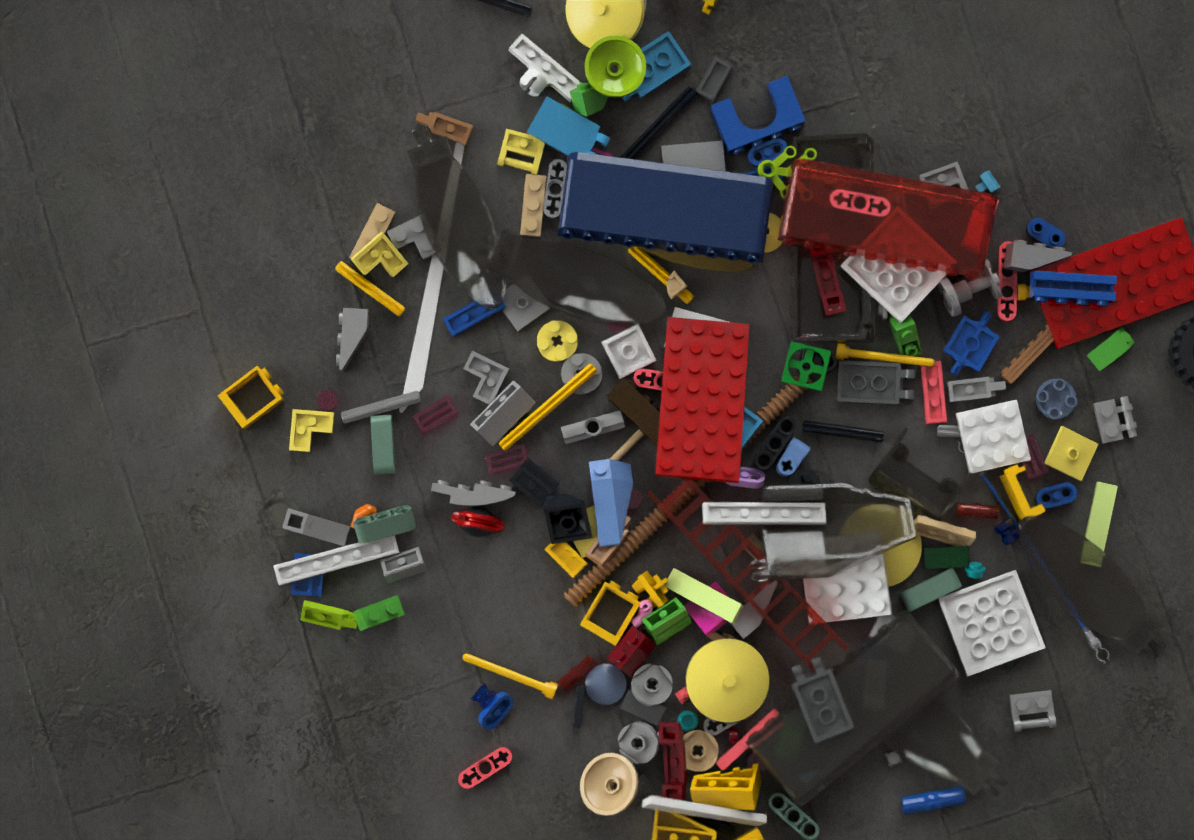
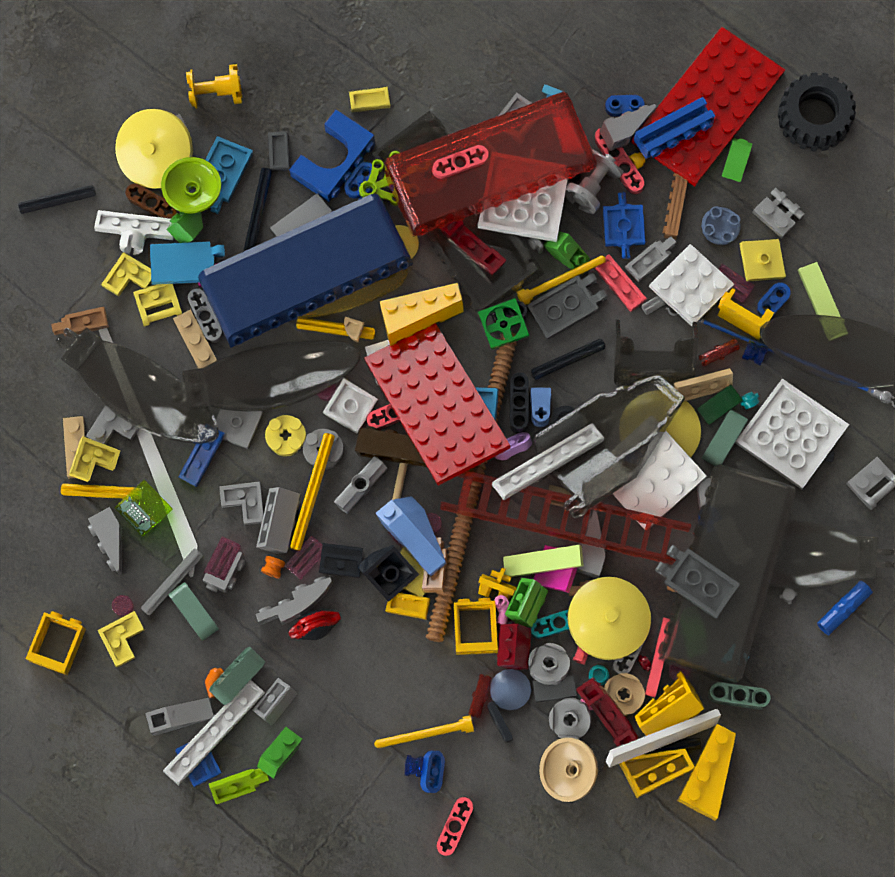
camera: 30 degrees left, 10 degrees down
none -> light yellow plate [101,252,152,296]
none -> clear neon green slope [114,479,173,537]
none -> reddish brown beam [125,183,178,219]
none -> light grey bracket [203,552,245,593]
none -> orange wheel [261,556,285,579]
none -> light yellow tile [349,87,390,112]
none -> yellow wedge [380,283,464,346]
none -> teal beam [531,609,569,639]

